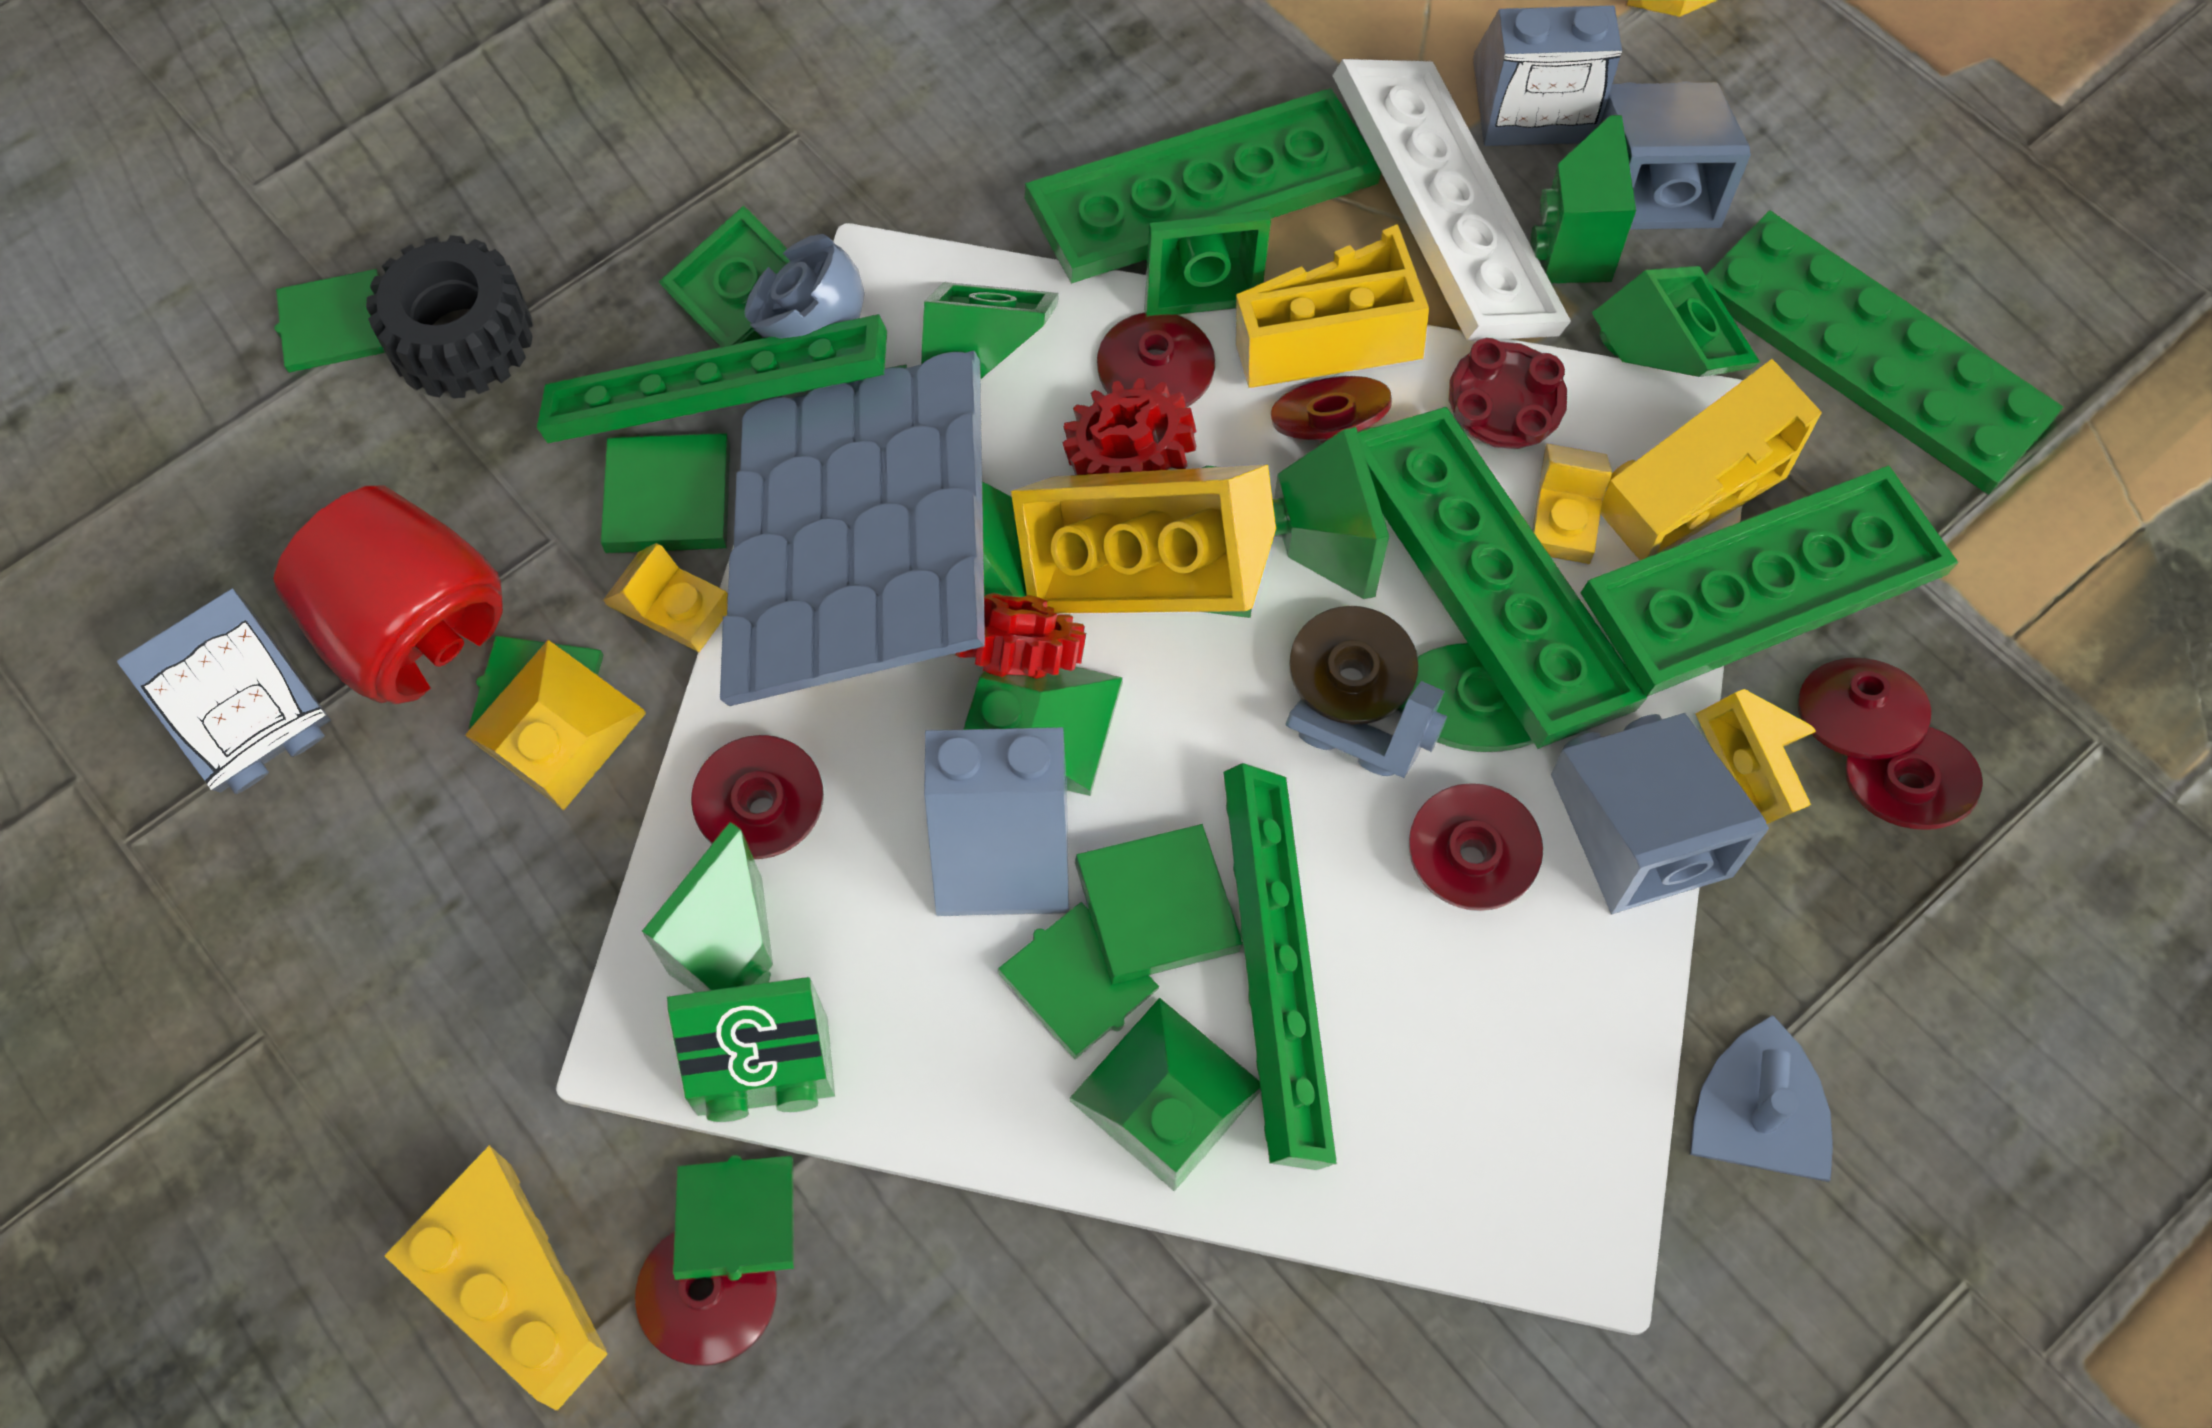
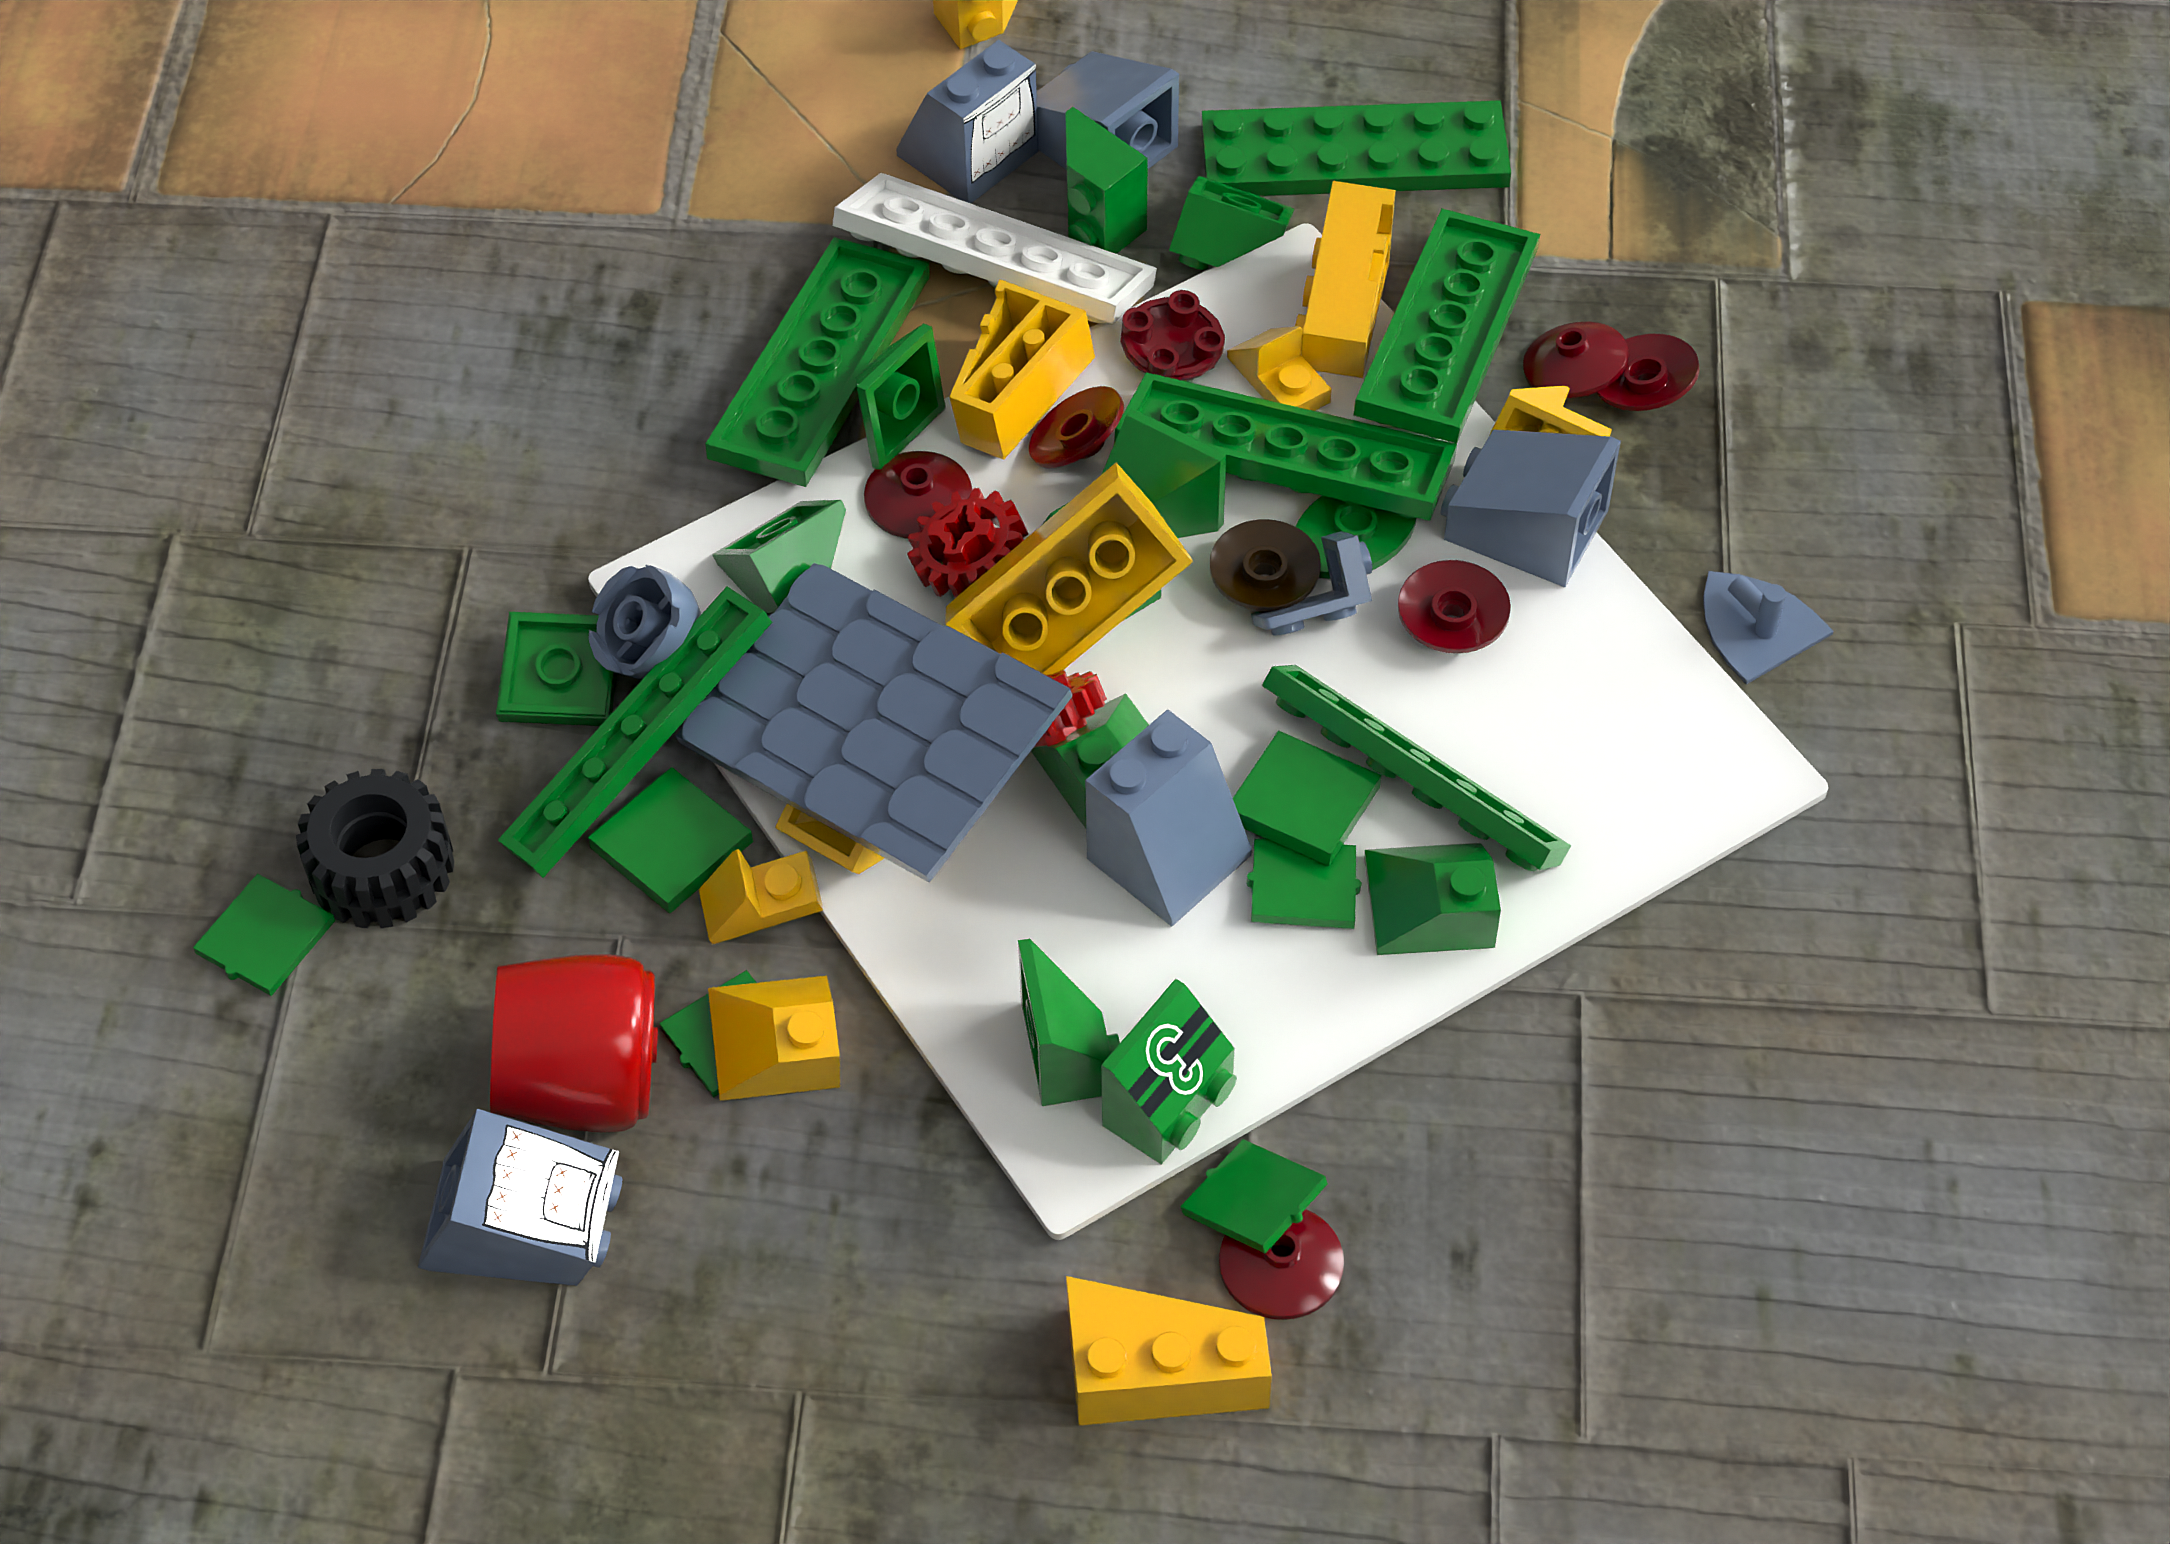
camera: 45 degrees left, 10 degrees down
dark red dish [691,735,824,860] -> none

